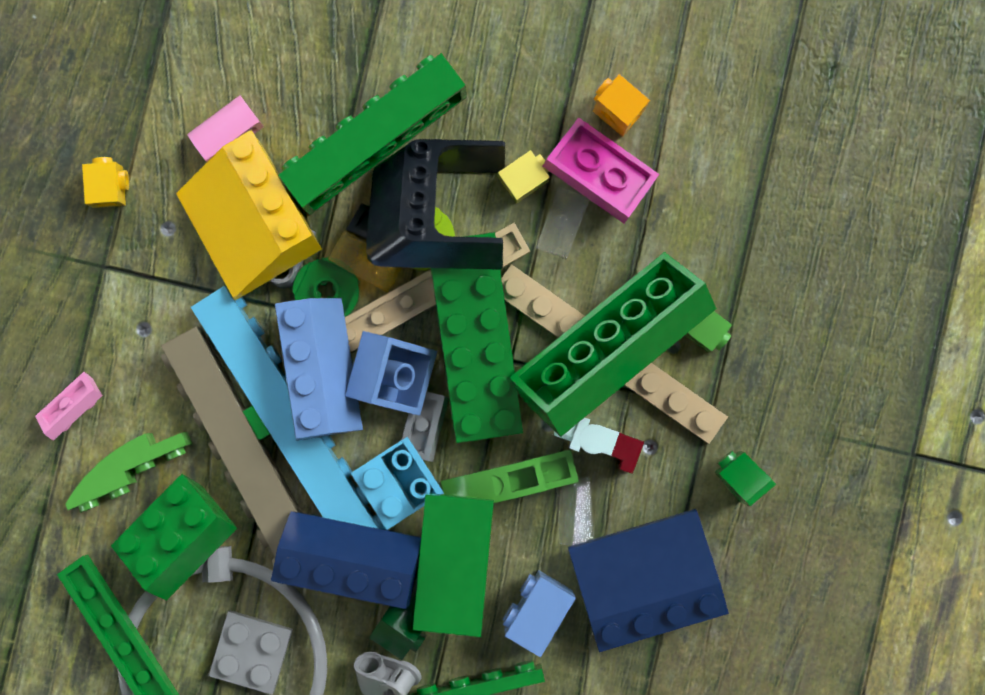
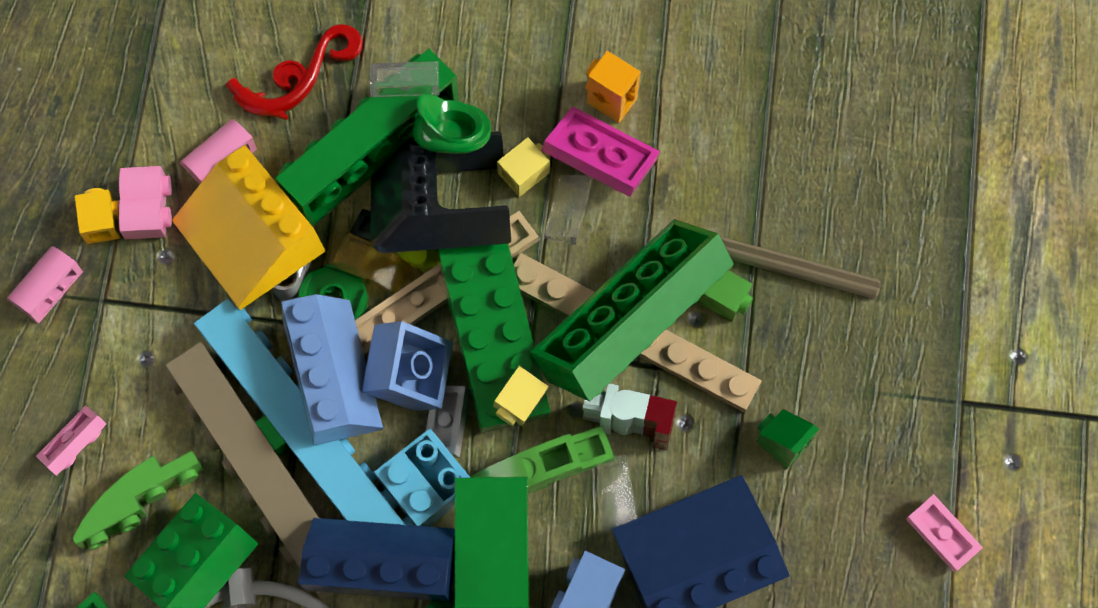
camera: 10 degrees left, 15 degrees down
none -> bright pink brick [6,246,83,324]
none -> bright pink brick [119,166,172,240]
none -> red plant [225,24,363,120]
none -> clear slope [369,61,439,97]
none -> green piece [413,93,491,154]
none -> light yellow brick [493,366,549,426]
none -> dark tan axle [720,236,881,299]
none -> bright pink plate [906,494,983,573]

